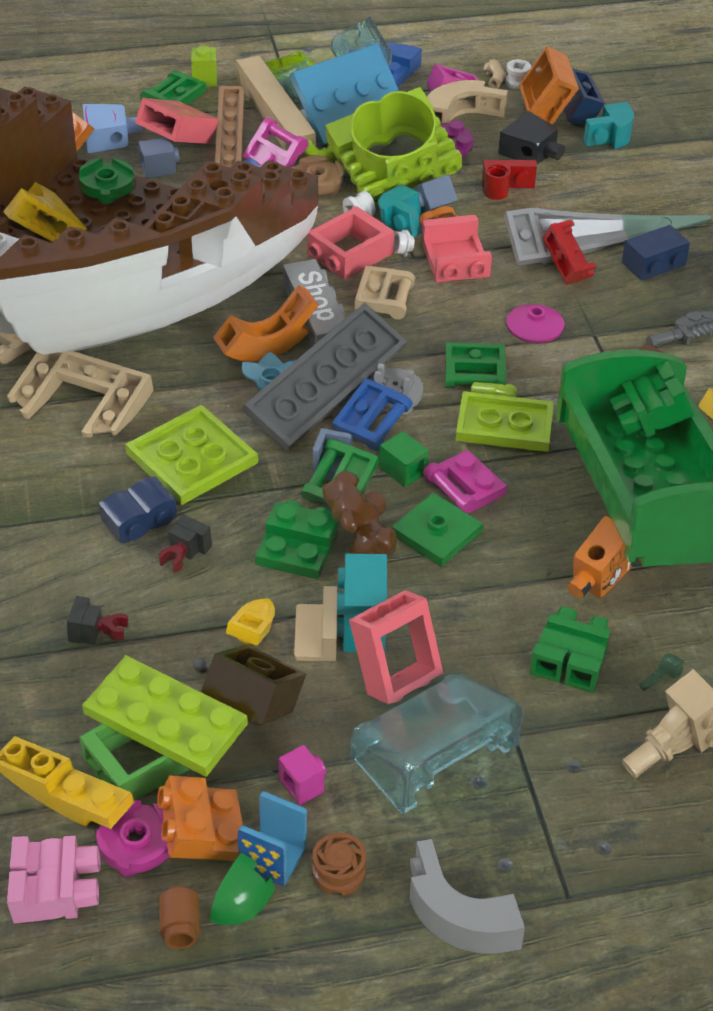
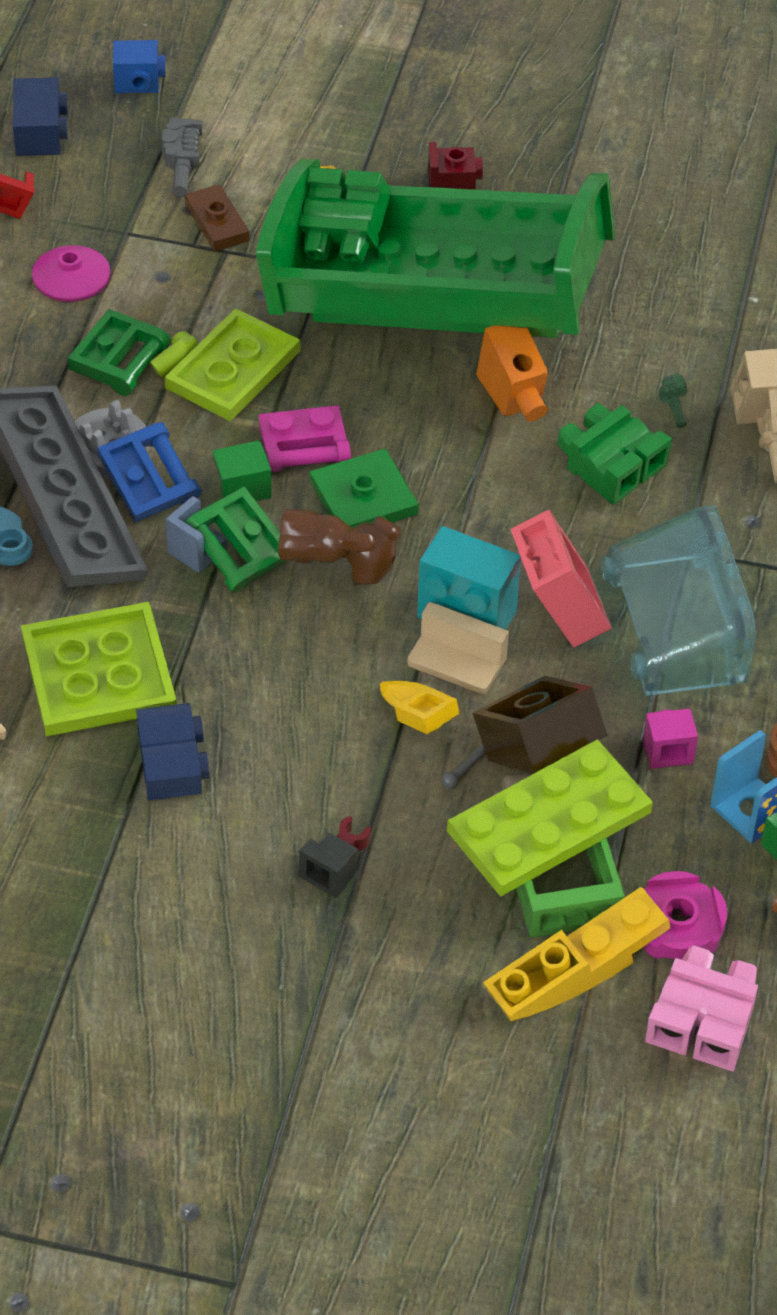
camera: 65 degrees left, 5 degrees up
orange plate [157,775,243,861] -> none
pearl dark grey piece [159,514,212,573] -> none
green plate [255,500,338,580] -> none

